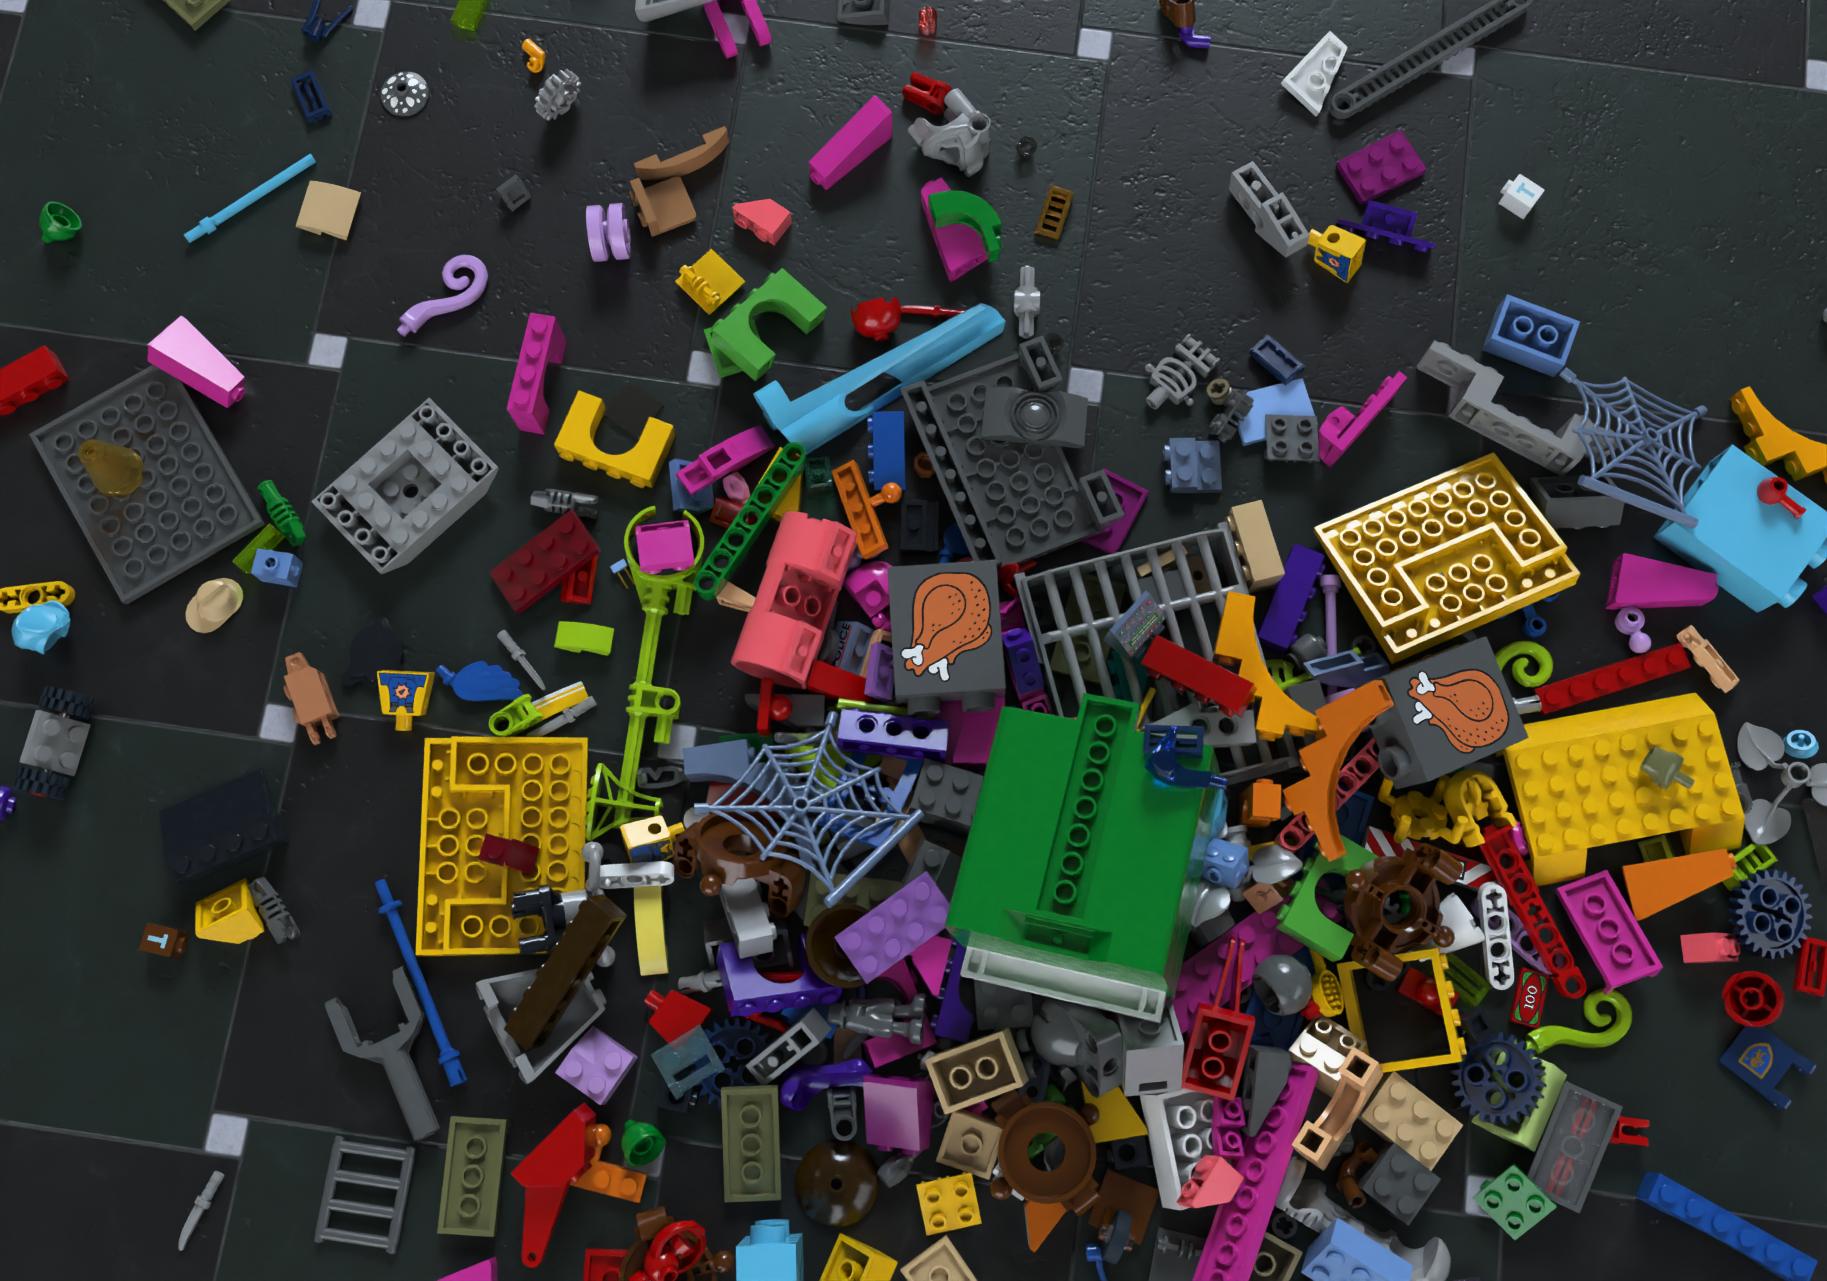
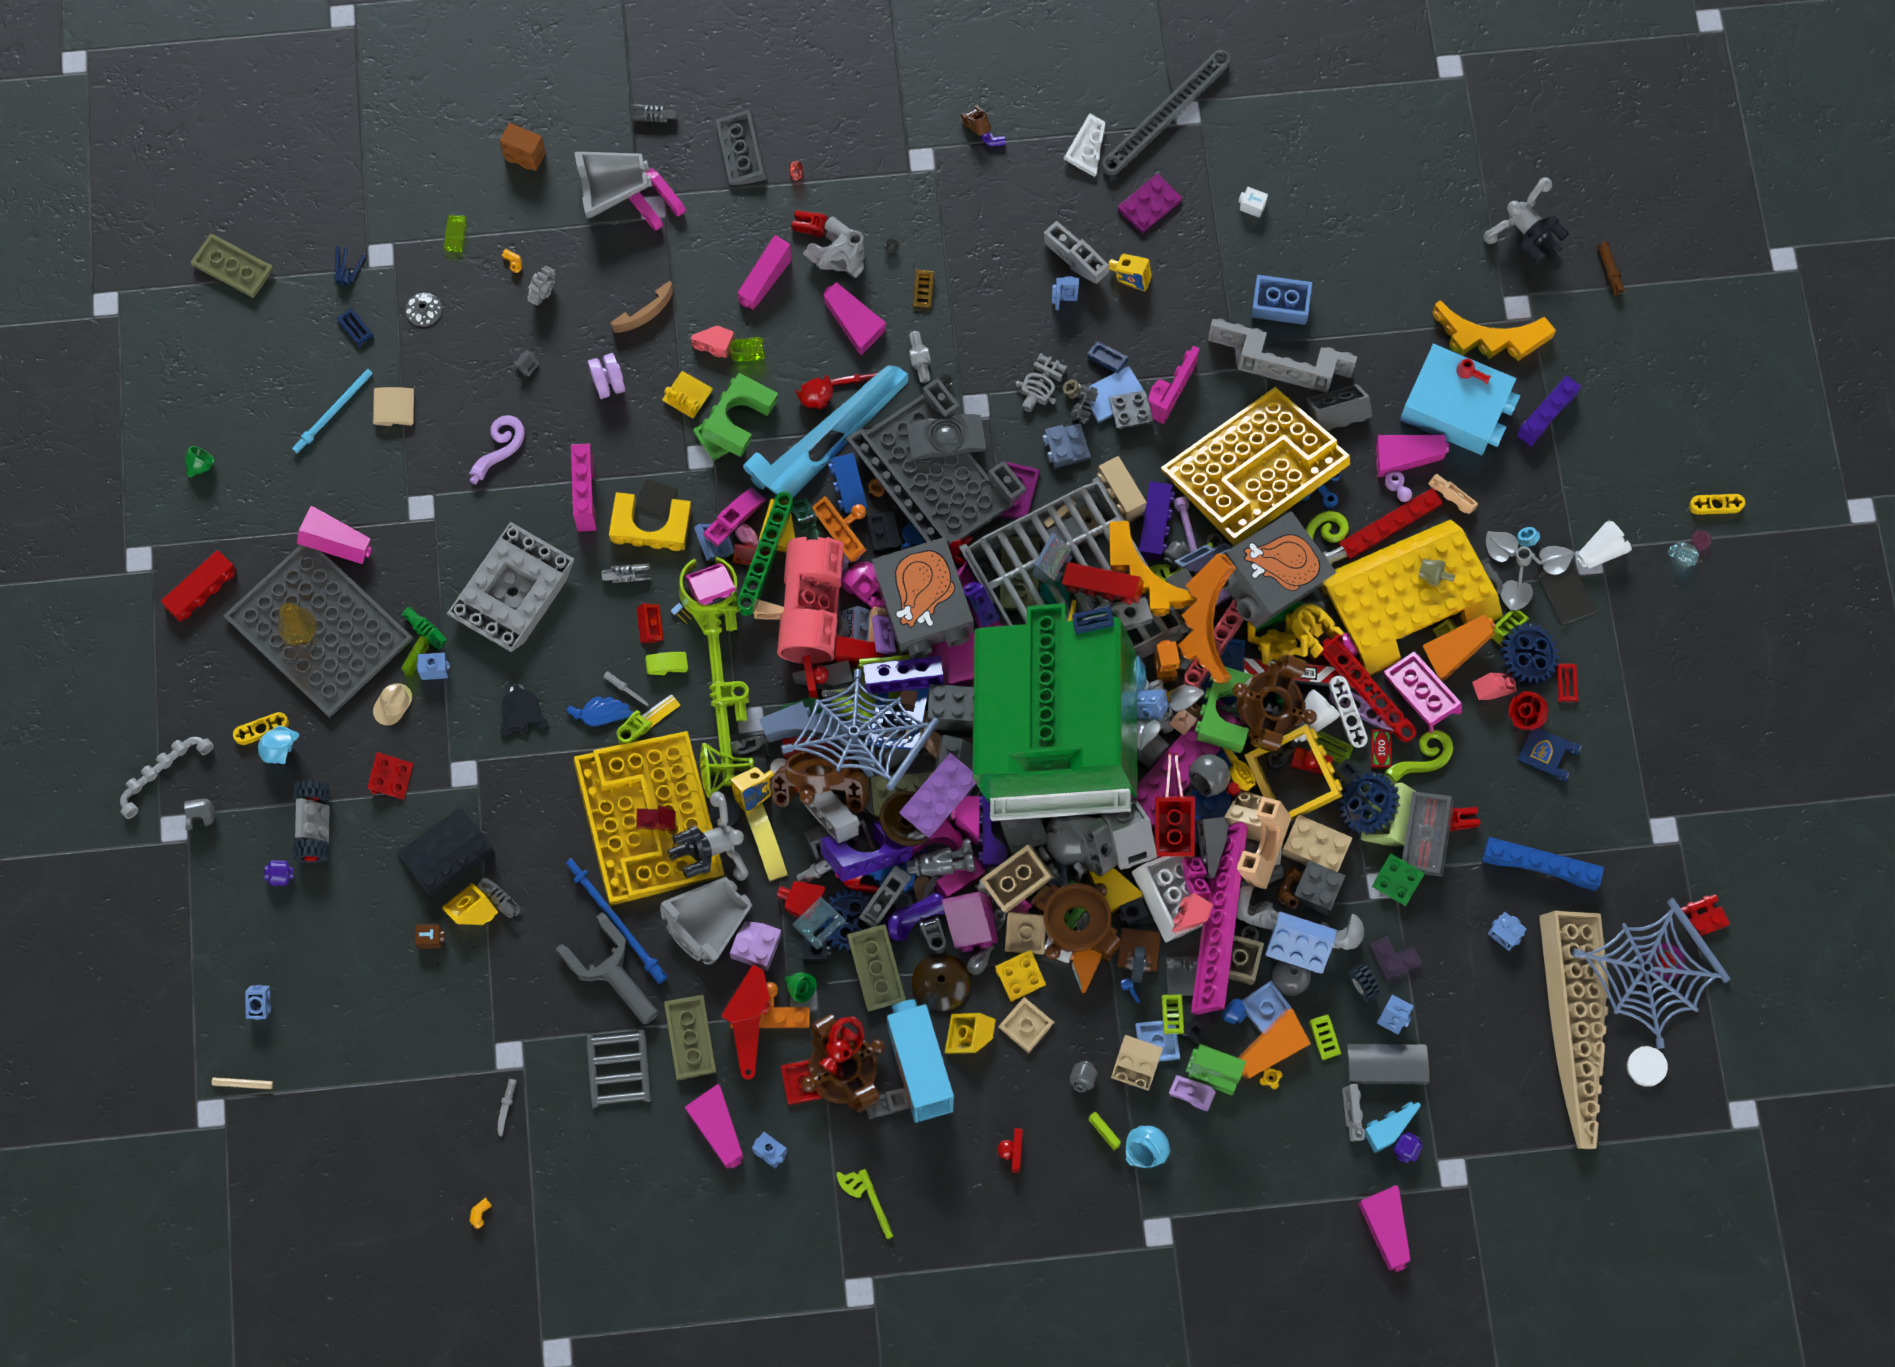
camera: 15 degrees left, 5 degrees down
nougat hinge [284,652,340,745] -> none
torso [377,670,435,731] -> none
dark red plate [489,509,602,614] -> none
dark brown brick [504,894,627,1051] -> none
light grey piece [527,696,597,737] -> none
white beam [599,861,675,889] -> none
medium nougat bracket [629,177,697,237] -> none
green arch [928,190,1003,262] -> none
clear blue animal [1144,726,1228,790] -> none
dark purple bracket [1335,200,1436,253] -> none
sand blue animal [1559,367,1707,528] -> none
none -> red hinge [367,752,413,800]
none -> clear neon green piece [730,337,766,362]
none -> medium blue bracket [1052,276,1079,310]

